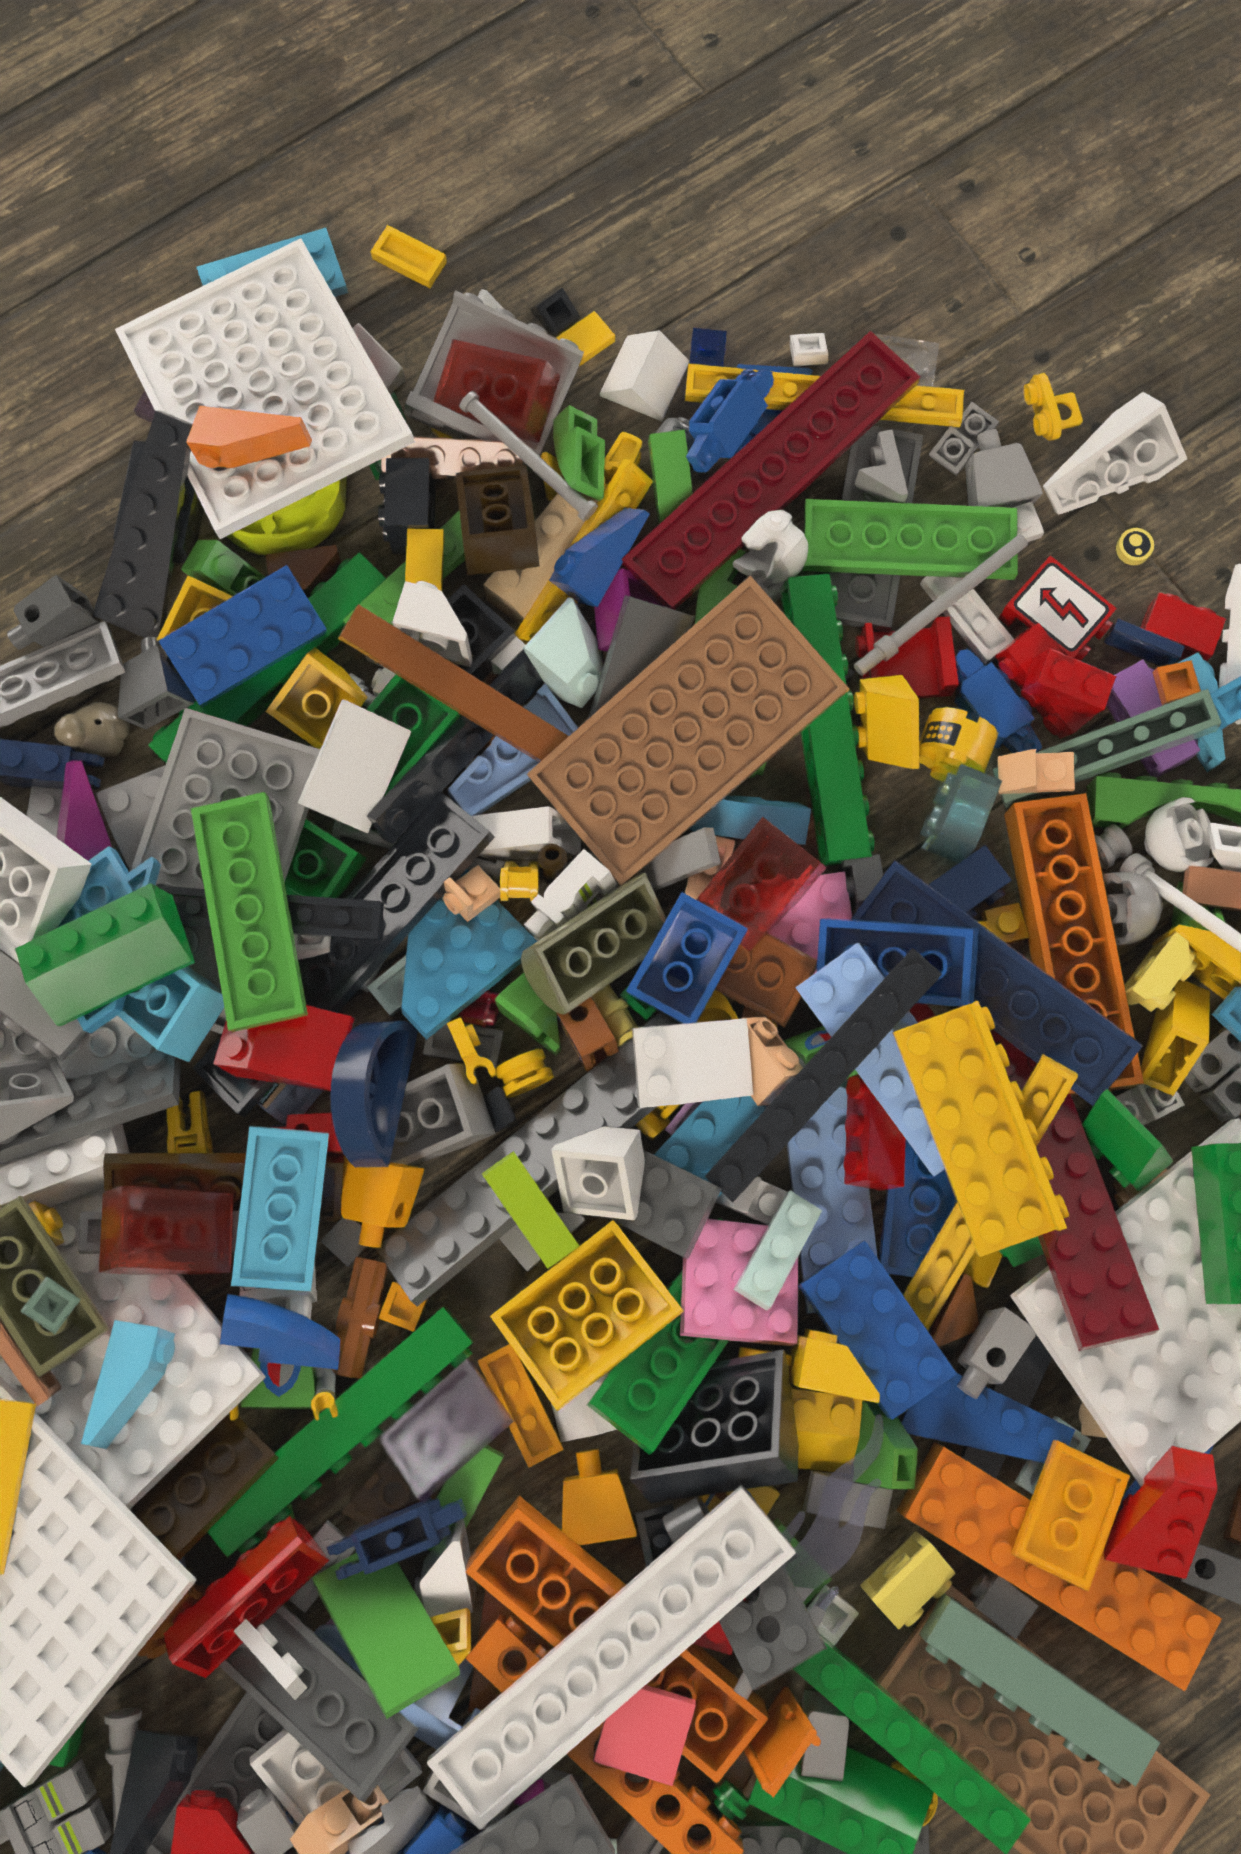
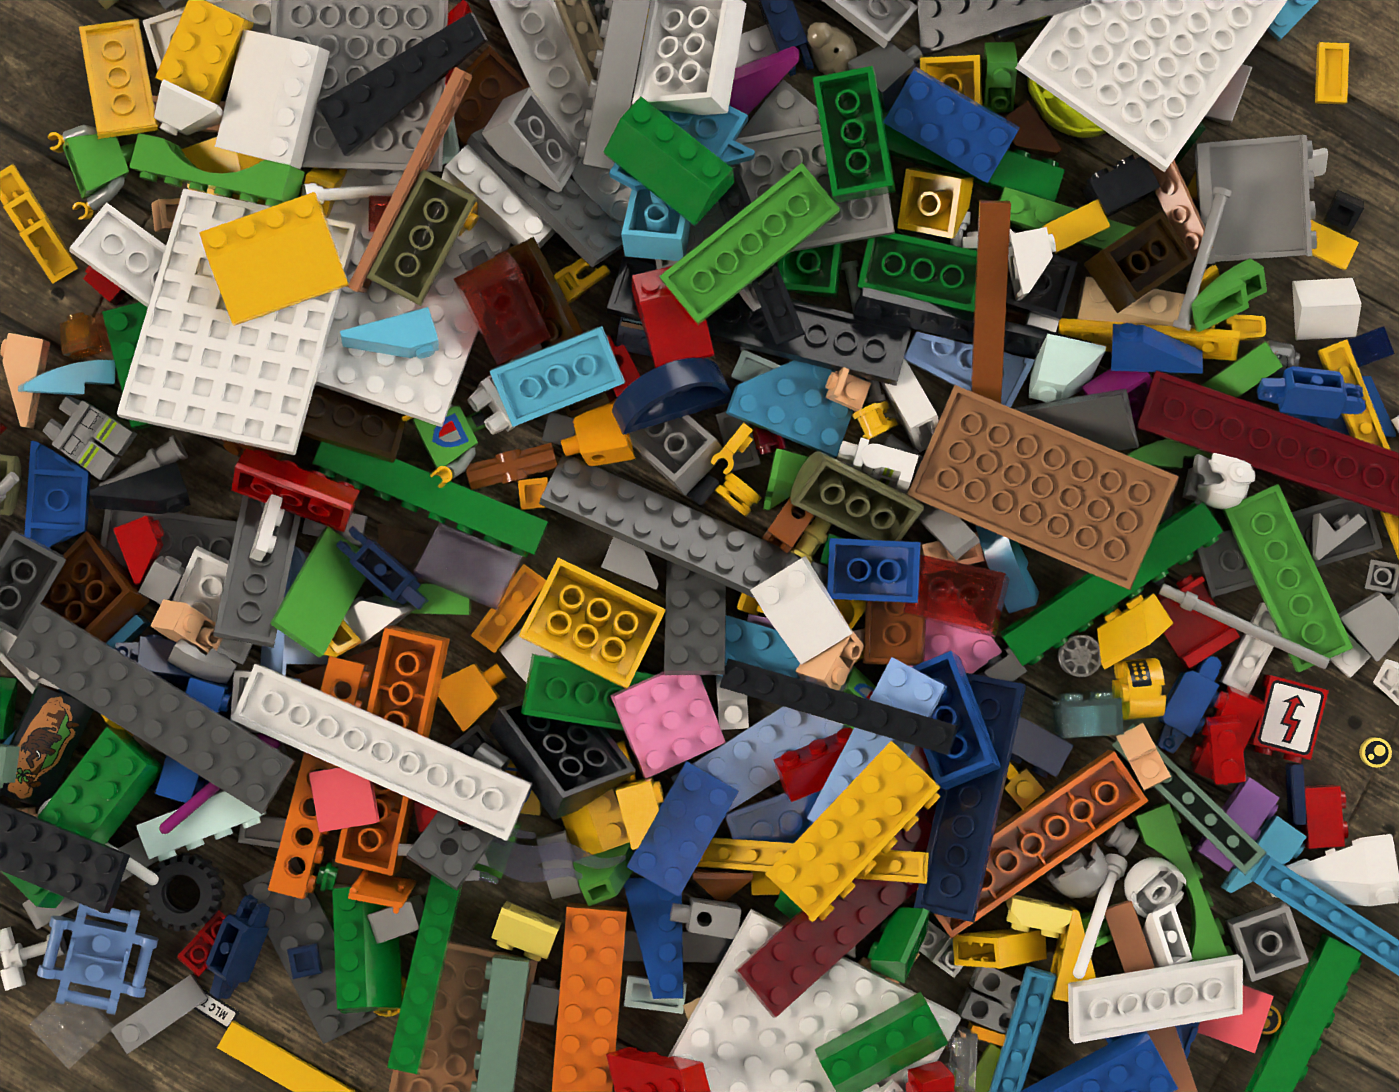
camera: 65 degrees right, 10 degrees up
sand green tile [21,1276,81,1334] -> none
orange slope [186,406,312,468] -> none
blue slope [220,1294,340,1370] -> none
white tile [298,700,411,833] -> none
clear red slope [433,339,560,443] -> none
lime tile [482,1151,579,1269] -> none
dark brown pin [538,844,568,885] -> none
white slope [552,1127,645,1220] -> none
light aqua plate [733,1190,822,1311] -> none
white plate [807,1585,859,1645] -> none
light orange tile [1011,1440,1130,1591] -> none
orange plate [1152,660,1201,706] -> none
none -> green brick [812,66,896,203]
none -> light grey wheel [1058,635,1101,677]

